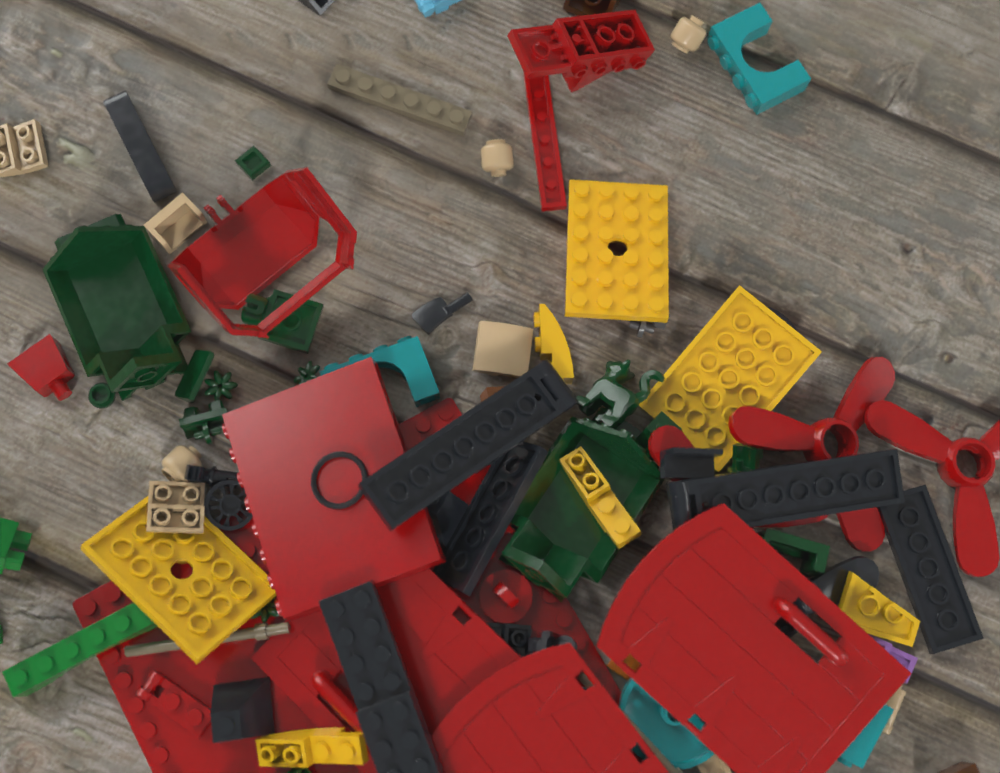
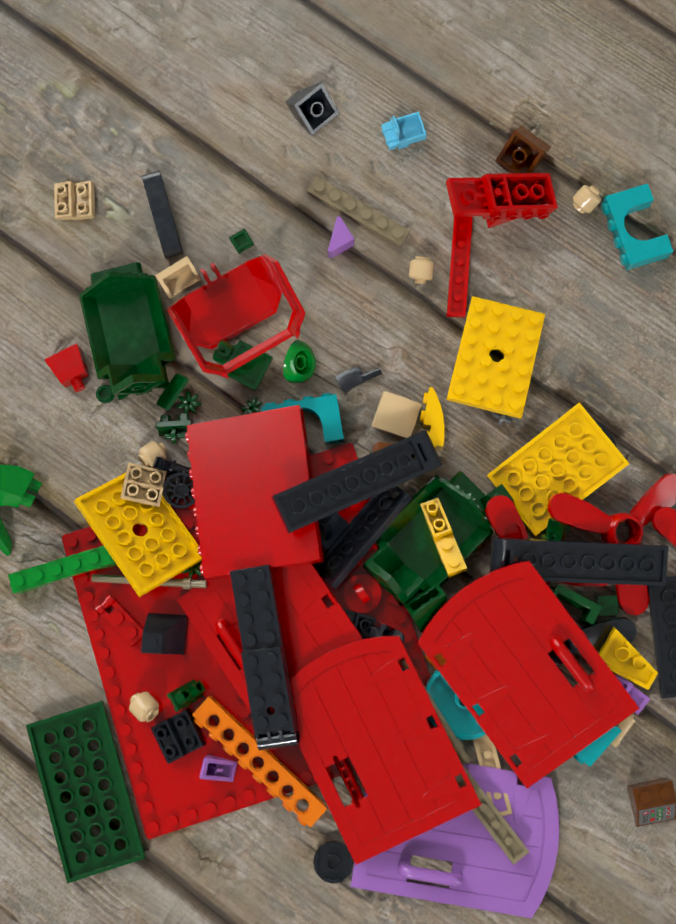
camera: 25 degrees right, 5 degrees up
yellow slope [255,727,368,768] -> none
black tyre [311,451,368,509] -> none
dark green animal [576,359,665,429] -> none
black panel [660,447,723,479] -> none
none -> green hat [283,340,316,383]
none -> medium lavender slope [328,216,354,258]
none -> dark green slope [404,583,447,635]
none -> dark green tile [596,595,619,616]

